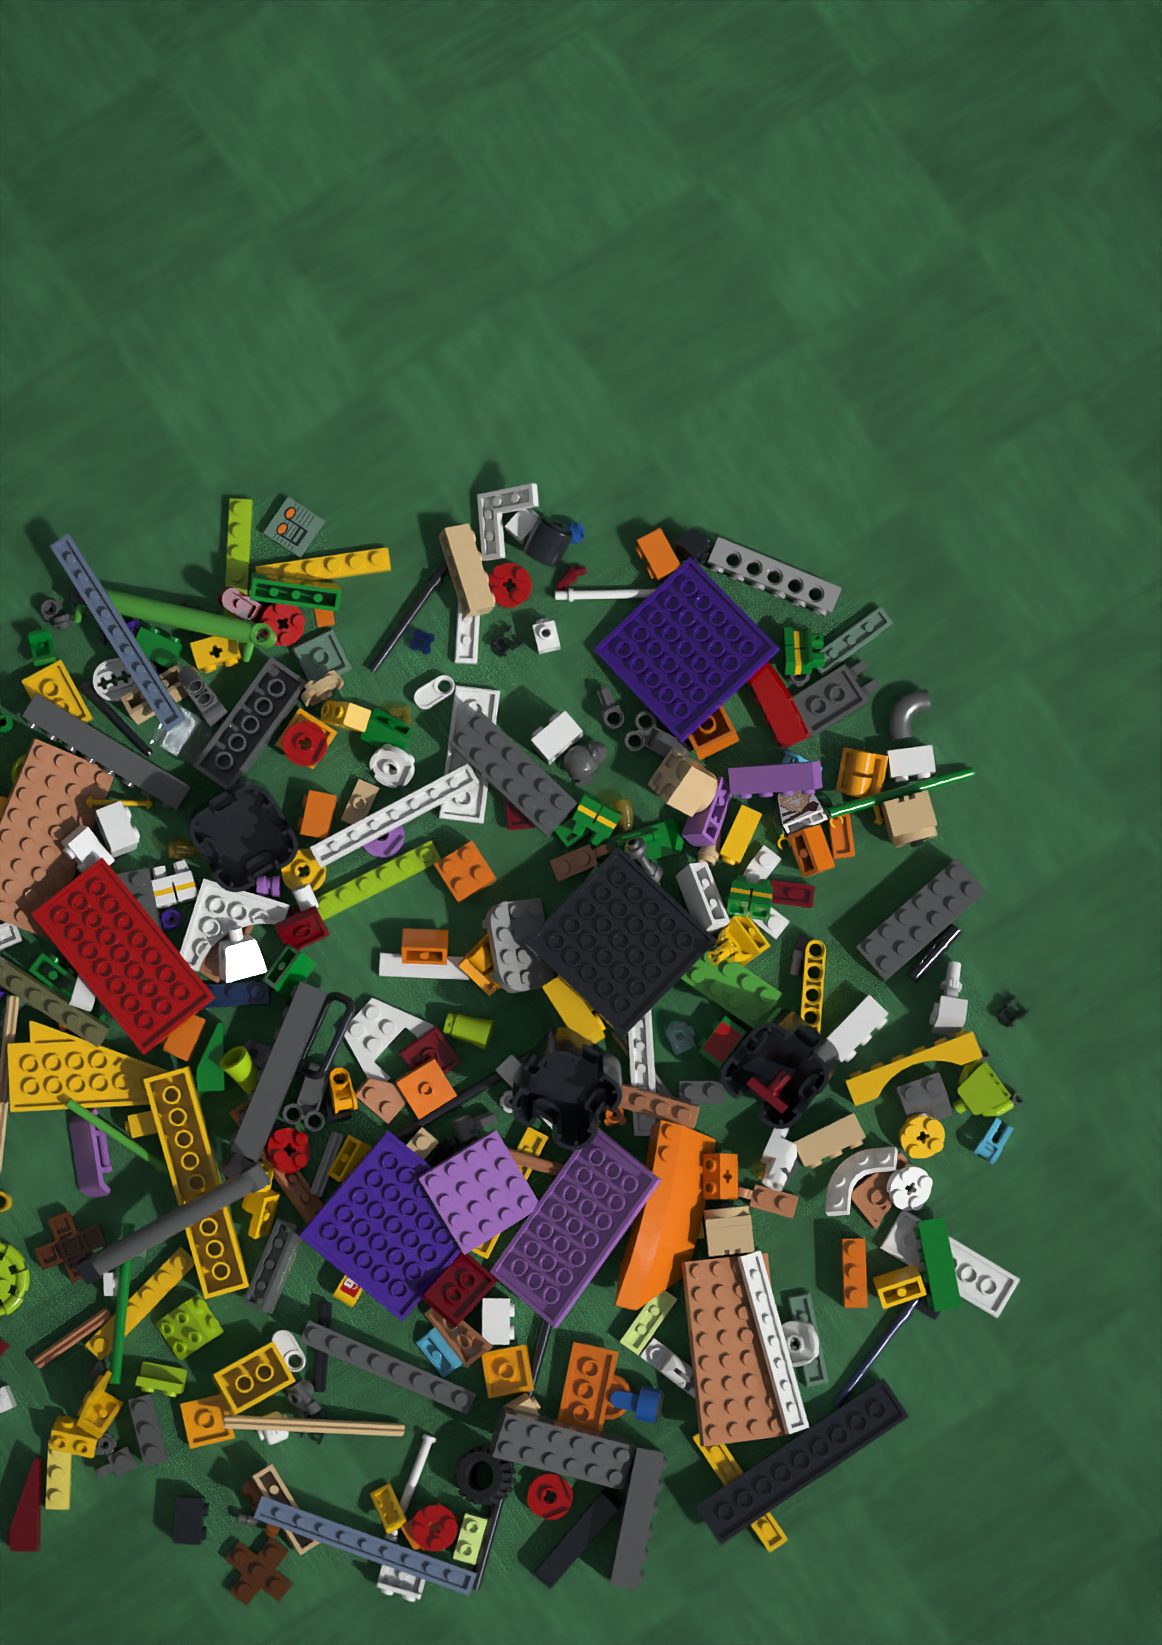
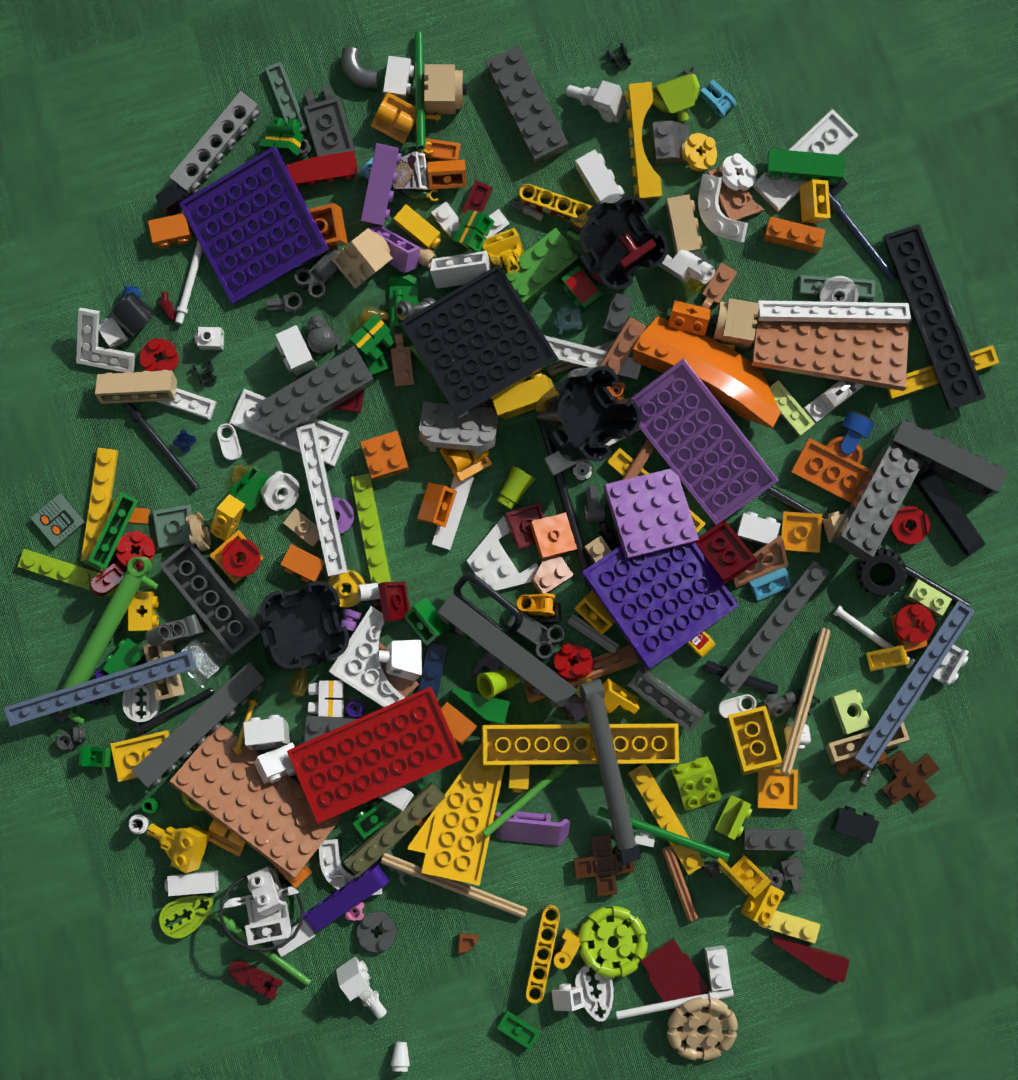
camera: 75 degrees left, 0 degrees up
black pin [906,923,962,983] -> none
none -> yellowish green brick [830,689,870,734]

